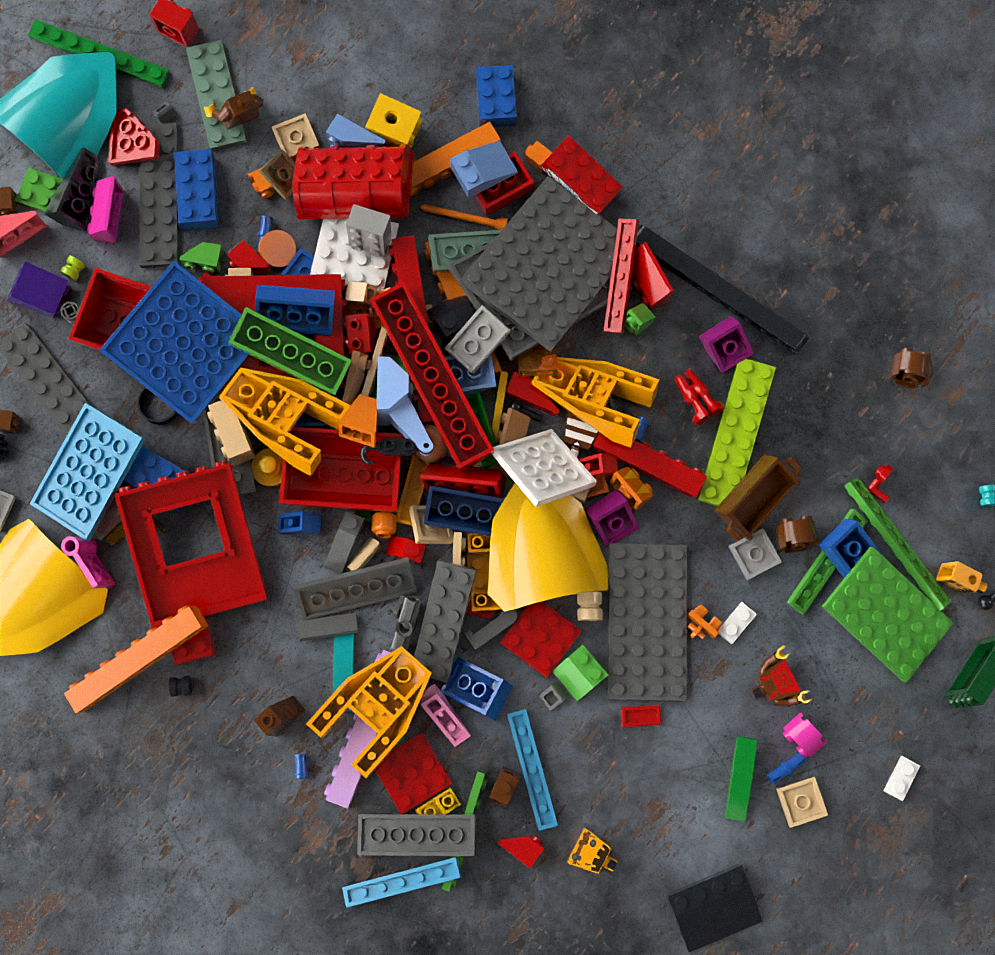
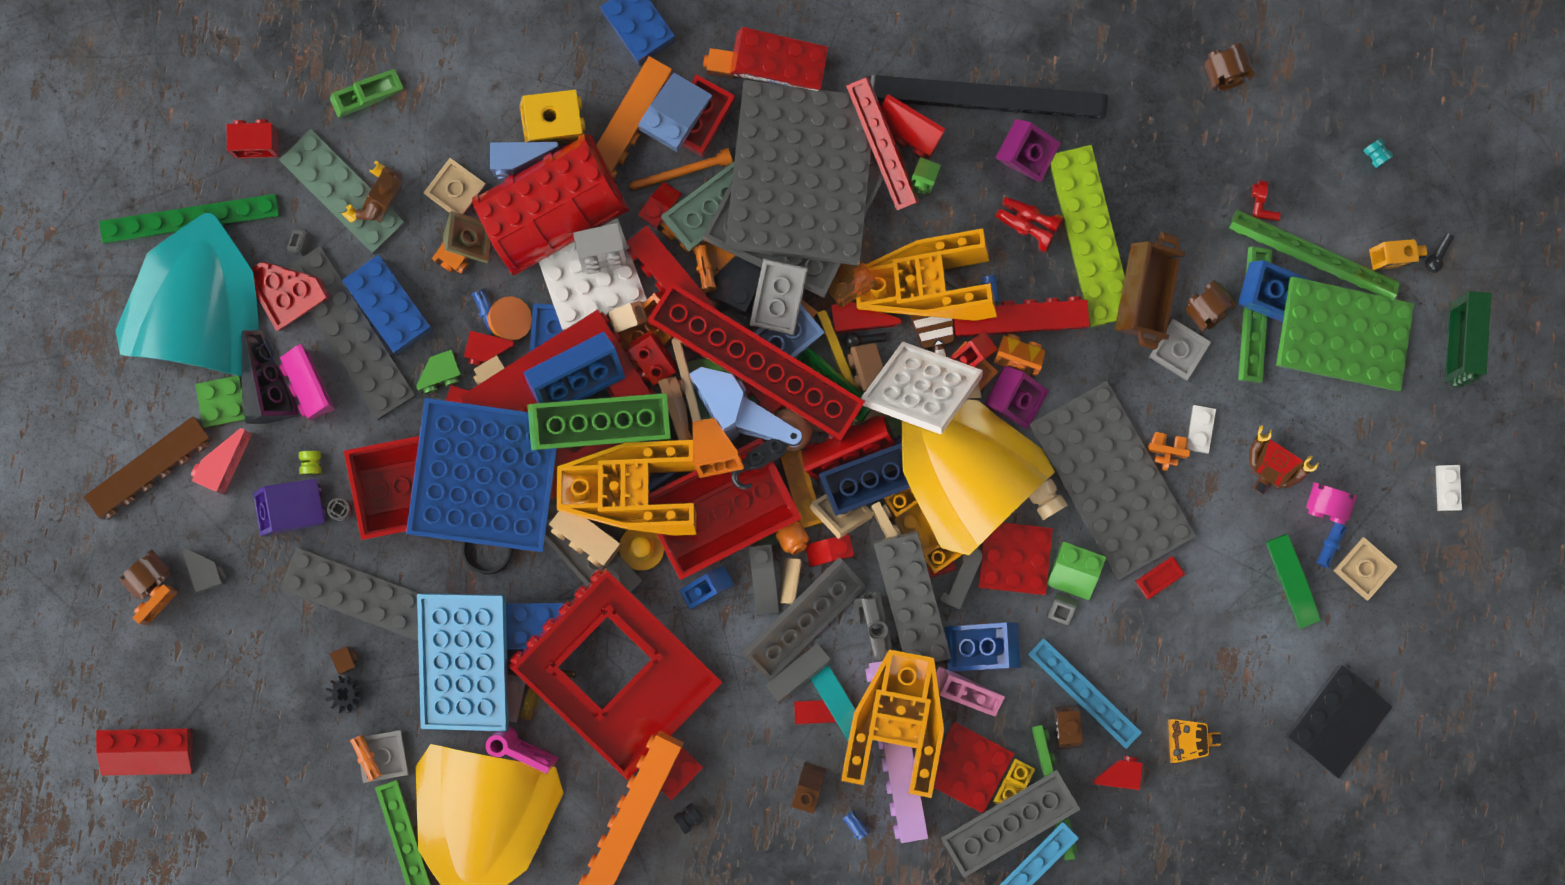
camera: 30 degrees left, 5 degrees up
none -> bright green slope [330,69,403,118]
none -> red slope [638,182,682,231]
none -> orange pin [694,245,716,292]
none -> red tile [794,700,836,724]

